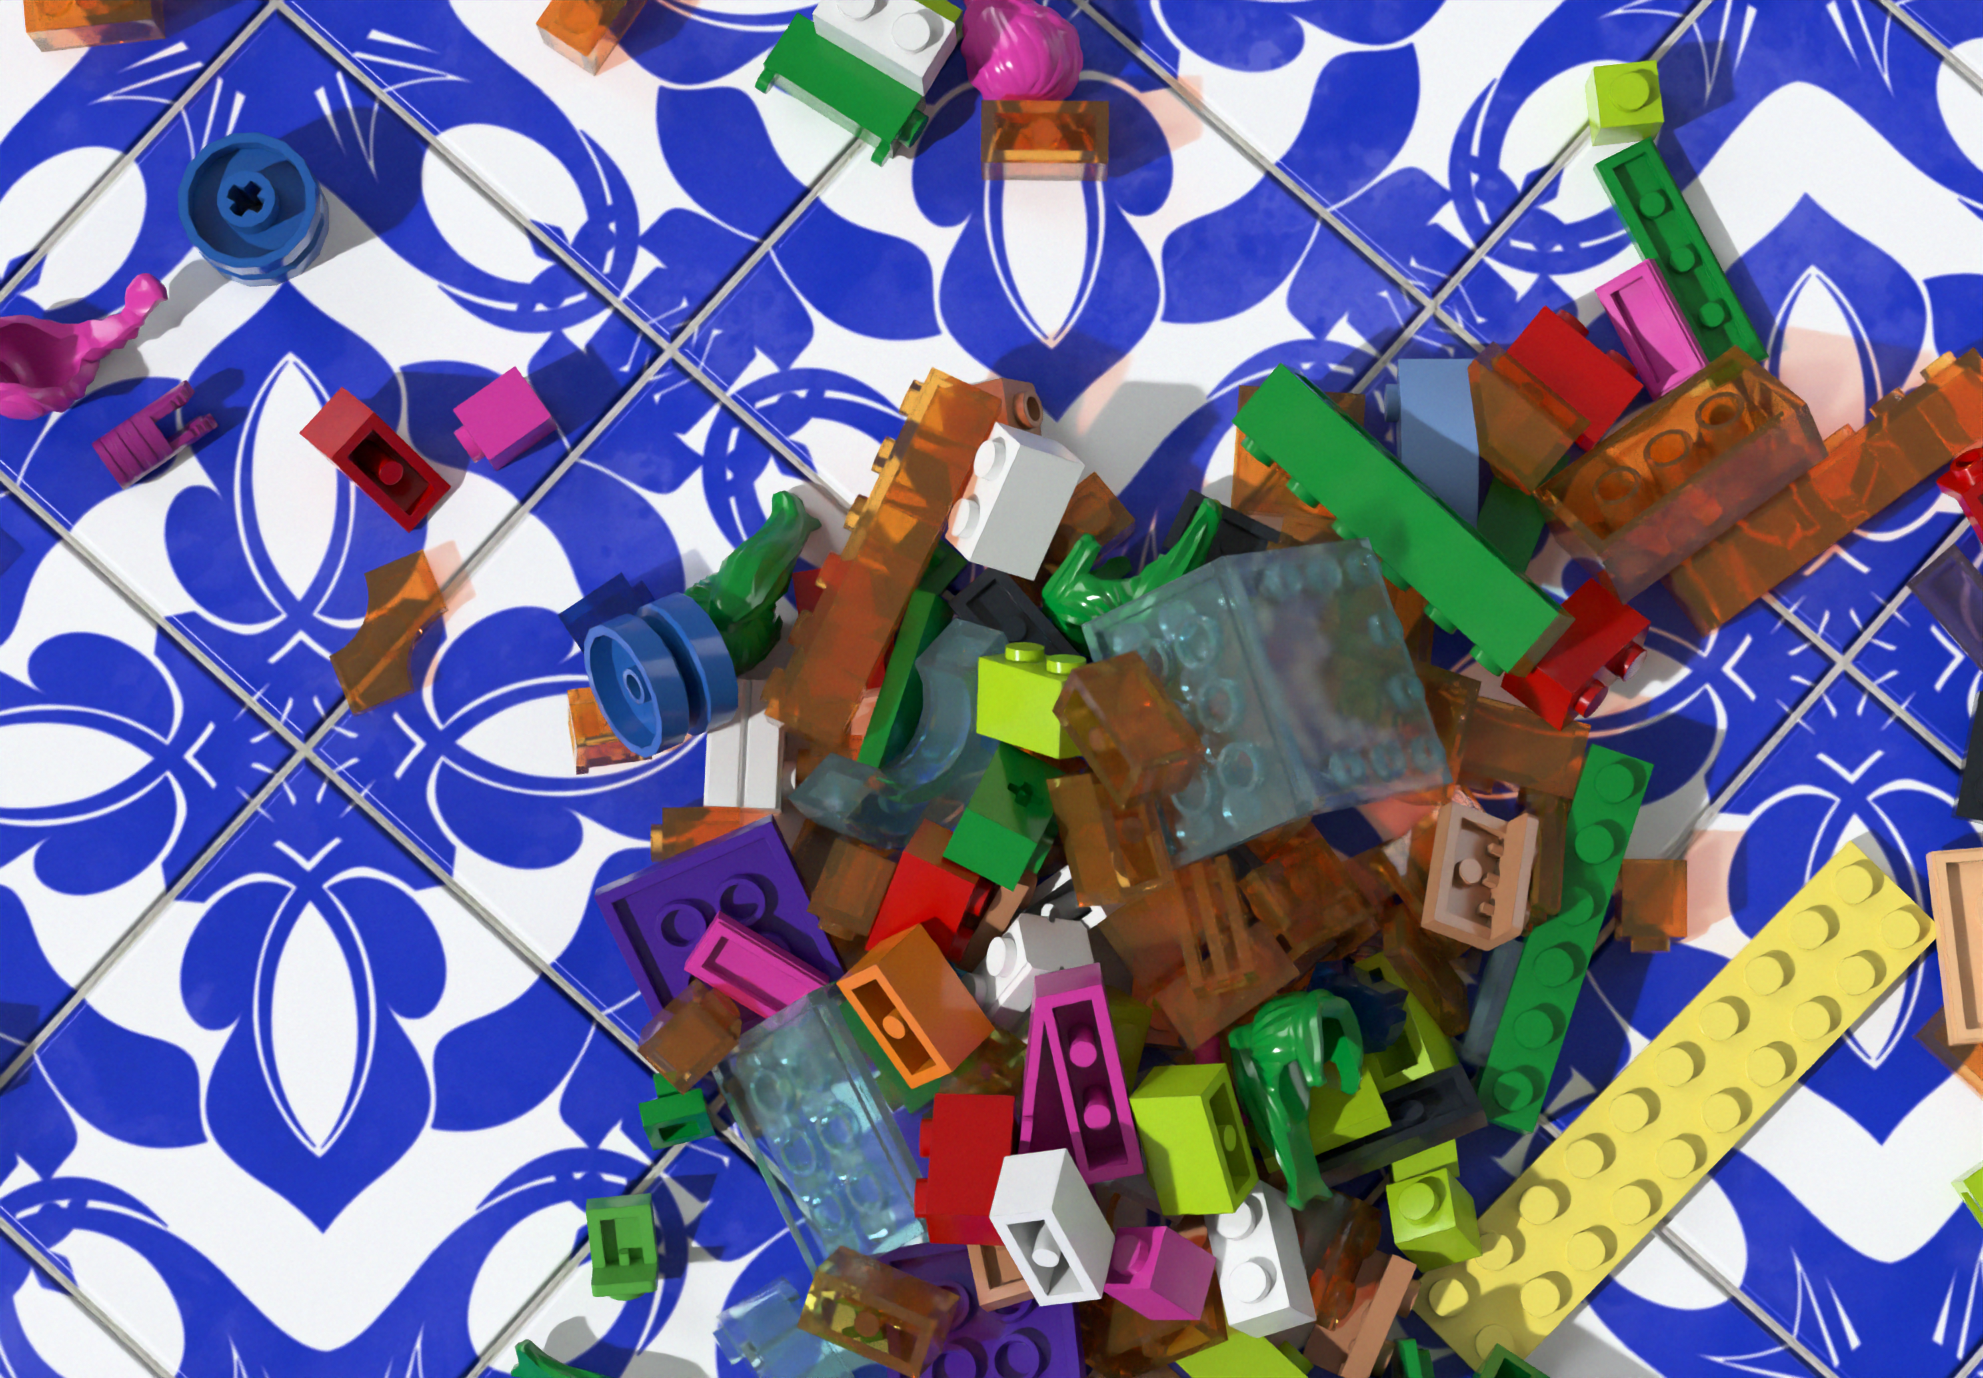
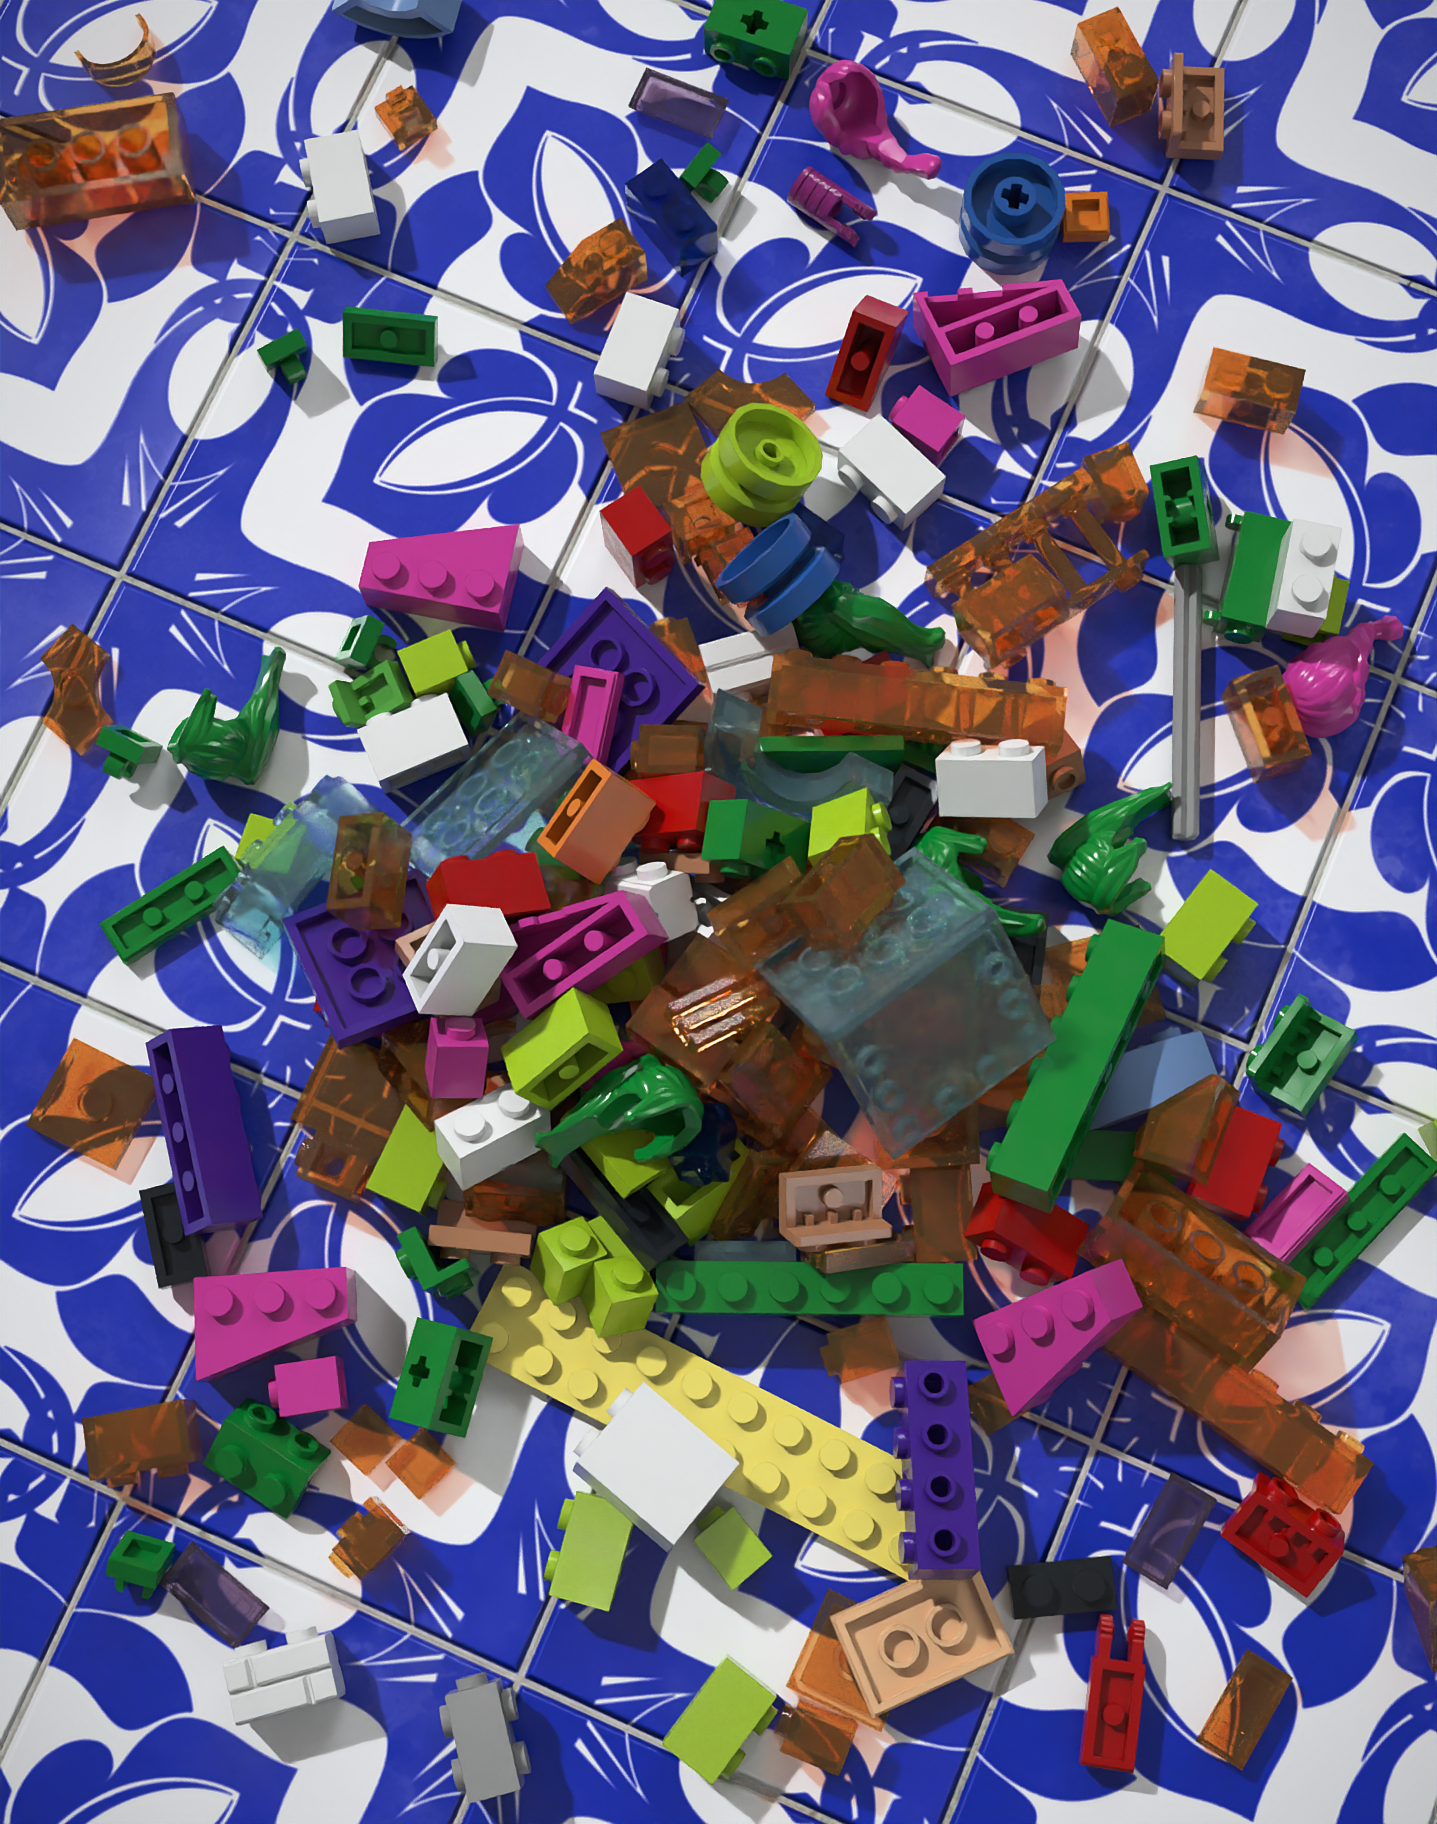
camera: 70 degrees right, 5 degrees down
none -> green tile [257,328,307,386]
none -> green tile [334,615,397,670]
none -> green plate [342,306,438,367]
none -> white brick [357,693,473,794]
none -> dark pink wedge [358,524,525,632]
none -> lime brick [397,629,477,698]
none -> lime brick [543,1490,634,1612]
none -> clear orange slope [545,217,648,325]
none -> white brick [572,1382,739,1553]
none -> lime brick [580,1254,659,1339]
none -> white brick [594,292,685,410]
none -> red brick [599,485,675,589]
none -> clear orange tile [600,401,708,511]
none -> clear blue brick [625,158,718,277]
none -> clear orange brick [663,487,739,565]
none -> green tile [669,142,729,204]
none -> lime brick [693,1504,773,1590]
none -> lime wheel [700,403,823,527]
none -> white brick [837,413,946,531]
none -> dark purple brick [889,1360,981,1580]
none -> dark pink wedge [913,279,1082,397]
none -> clear orange fence [923,466,1150,673]
none -> clear orange brick [951,553,1070,669]
none -> clear orange tile [968,1372,1031,1436]
none -> dark pink wedge [972,1258,1143,1417]
none -> green hair [1047,782,1173,917]
none -> orange tile [1061,192,1110,242]
none -> clear orange brick [1078,441,1150,524]
none -> green brick [1149,455,1220,570]
none -> lime brick [1160,869,1259,989]
none -> light grey axle [1171,564,1202,841]
none -> green bracket [1246,994,1359,1118]

